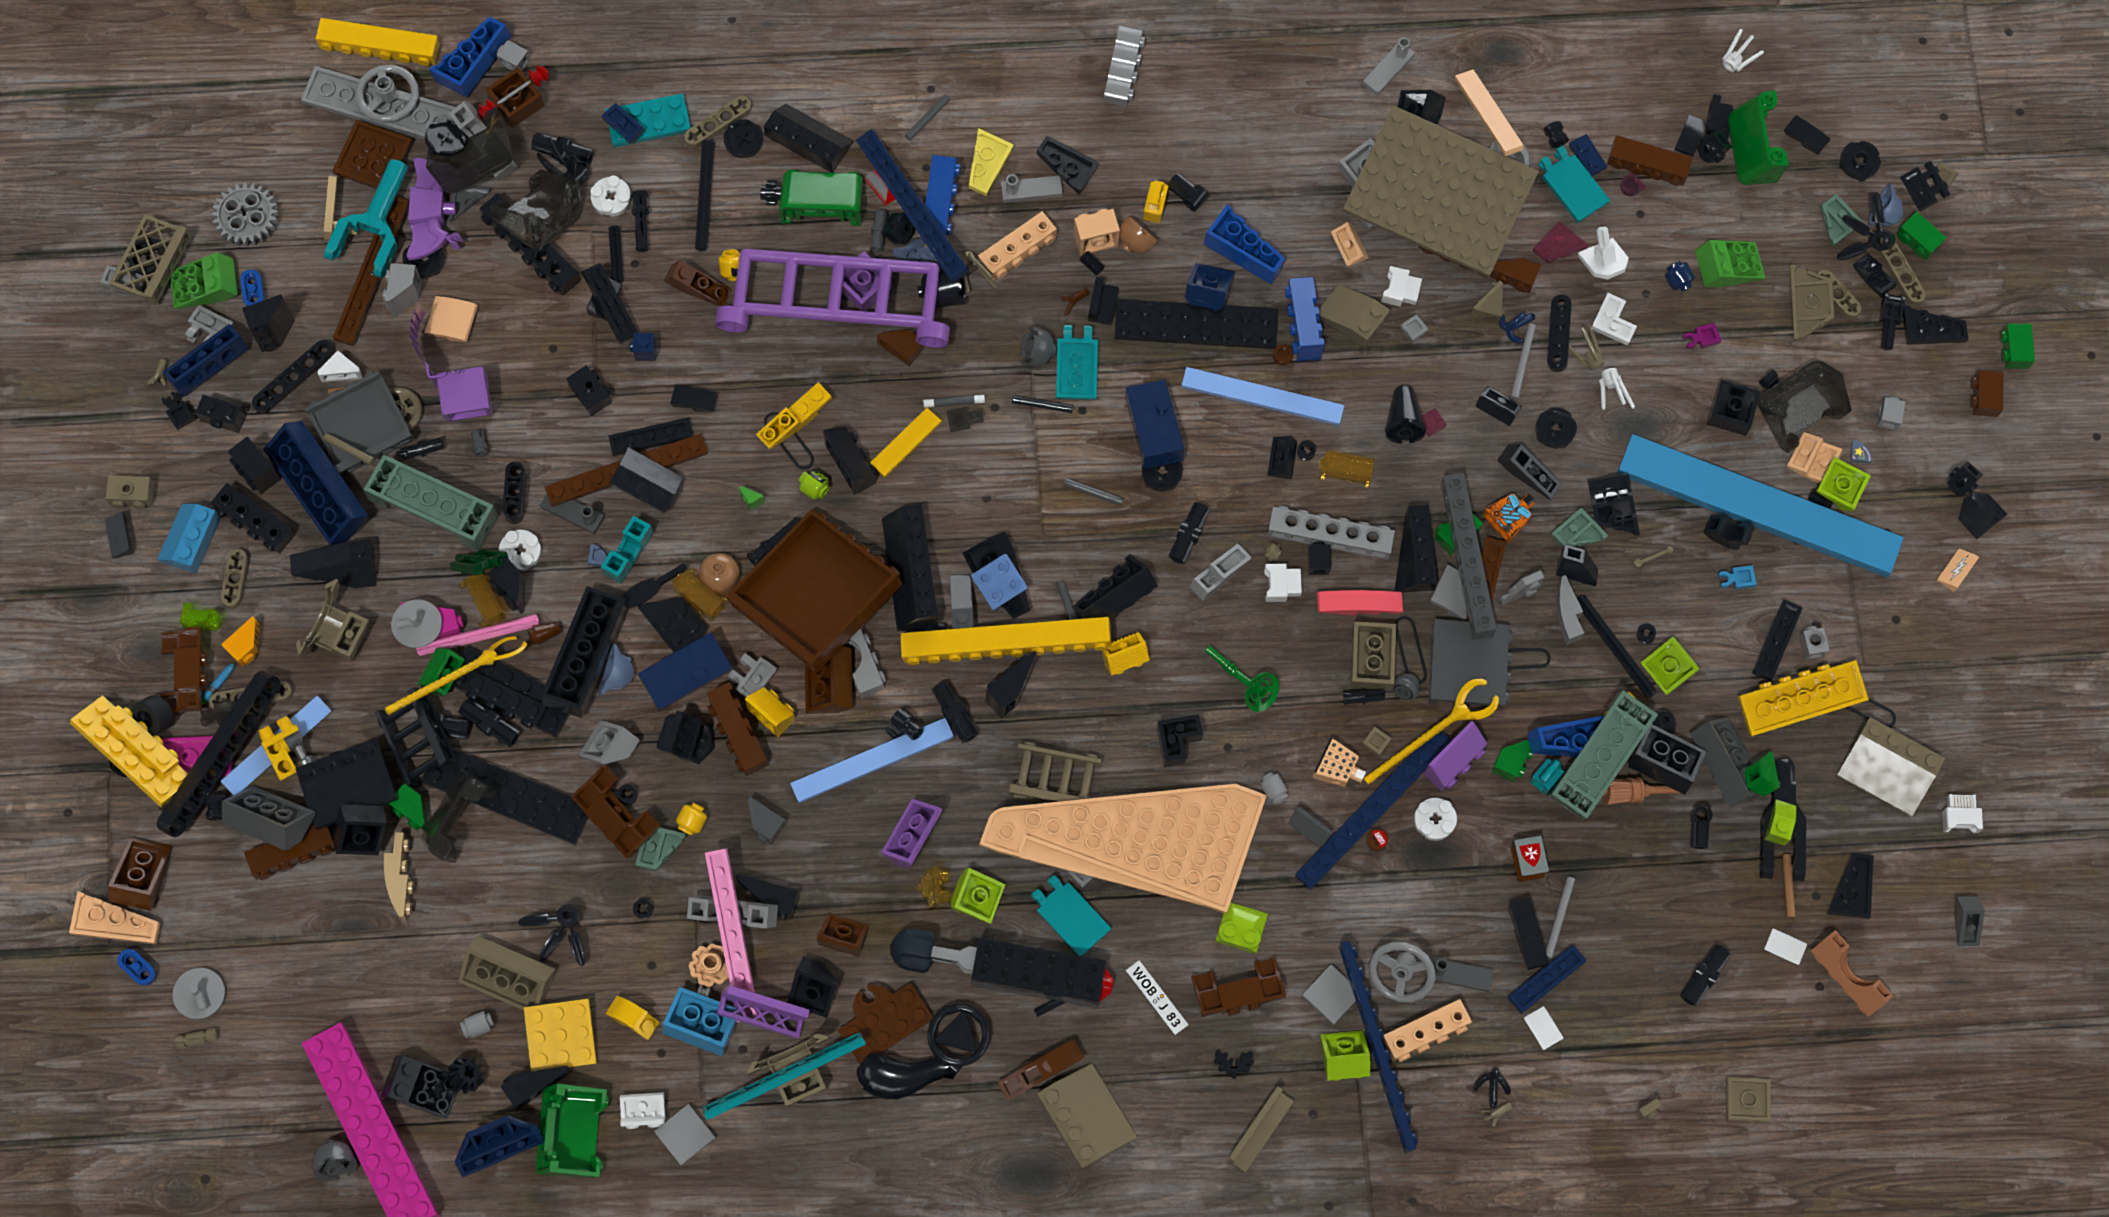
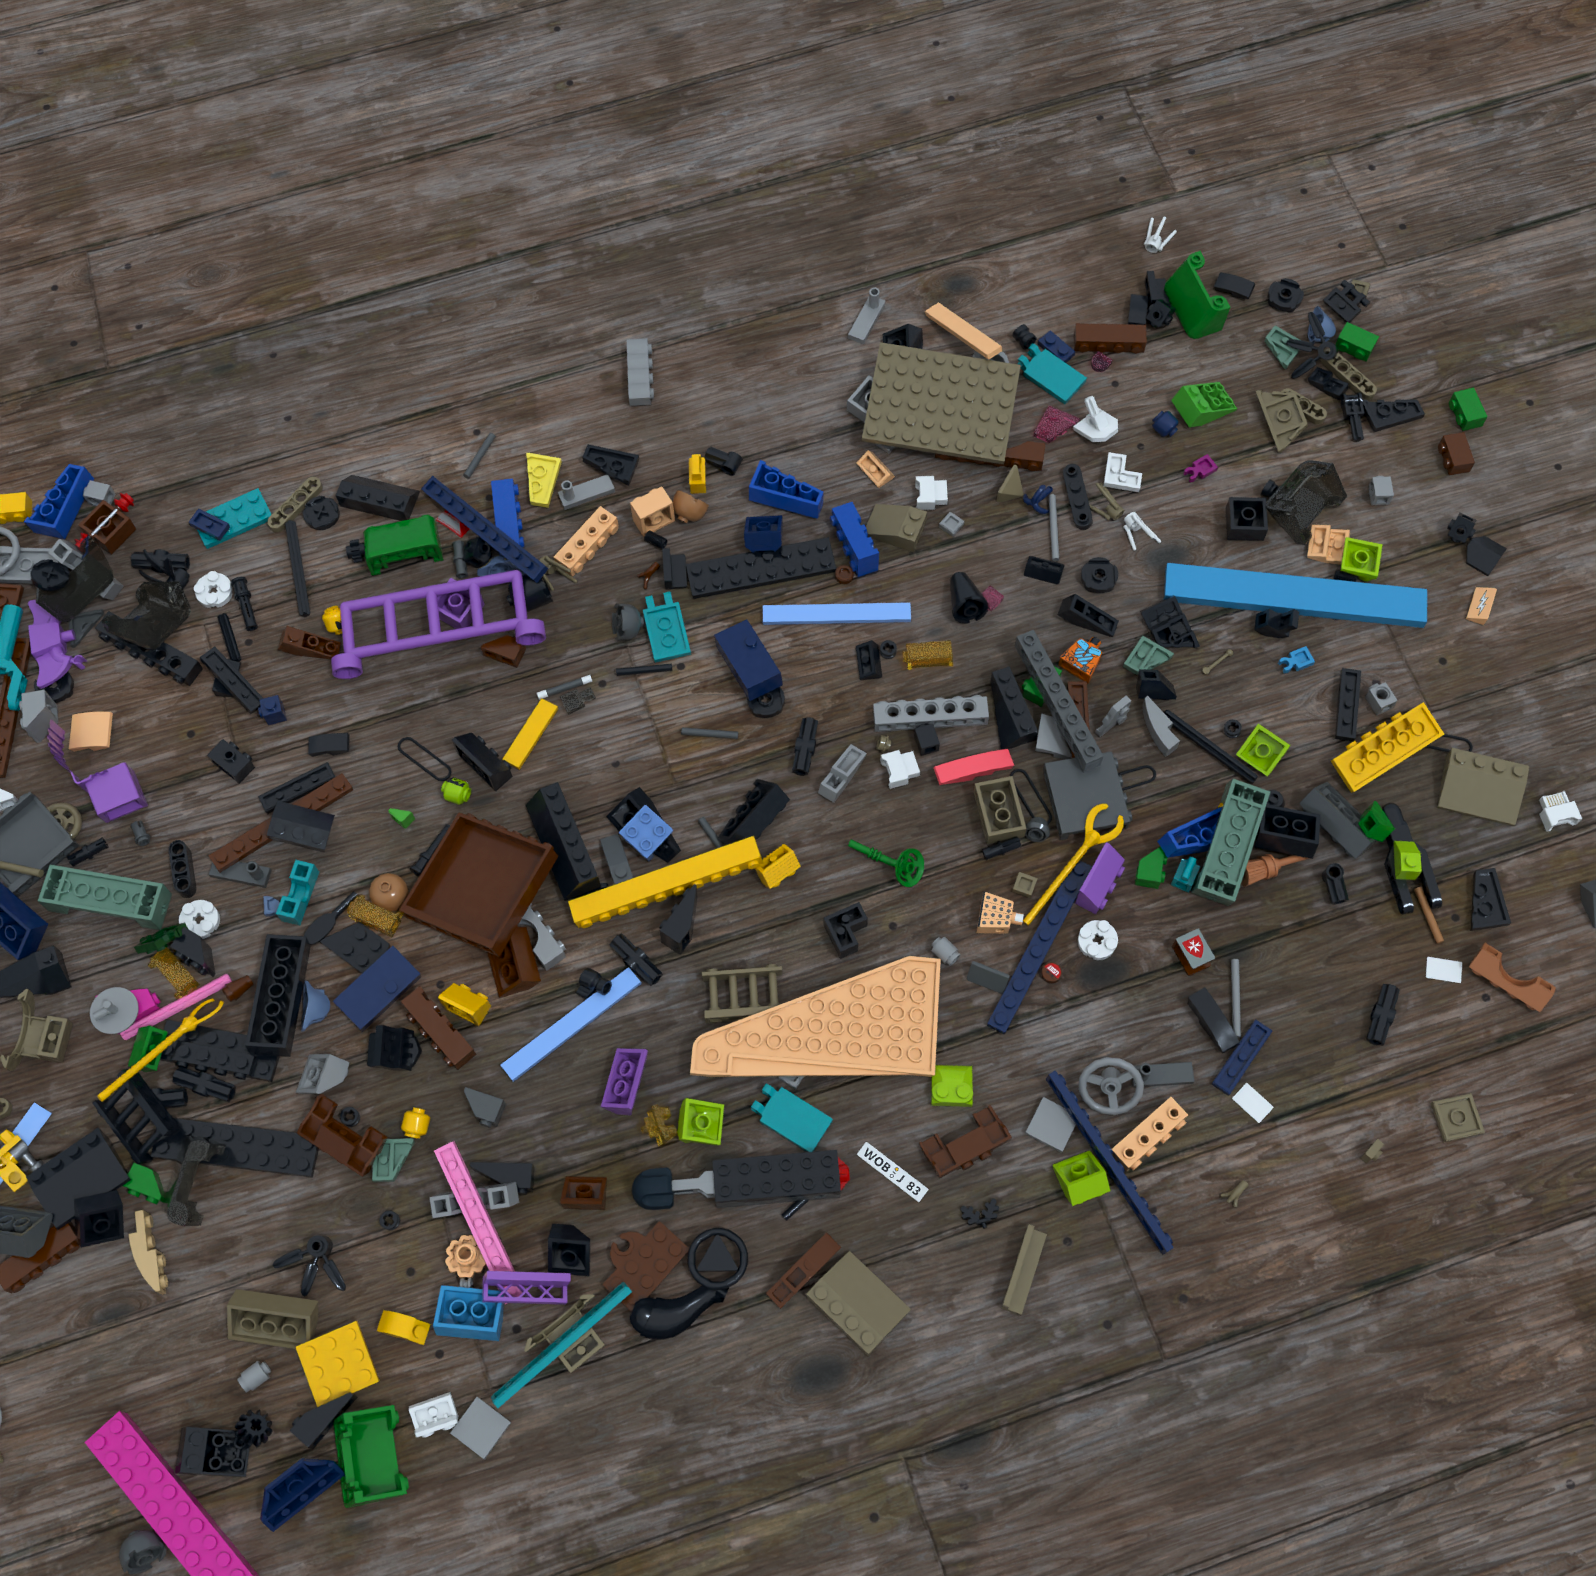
camera: 10 degrees left, 5 degrees down
light grey plate [727,653,777,698] -> none
yellow slope [756,382,833,450] -> none
black piece [1473,1067,1511,1109] -> none
sand blue tile [1850,440,1872,464] -> none

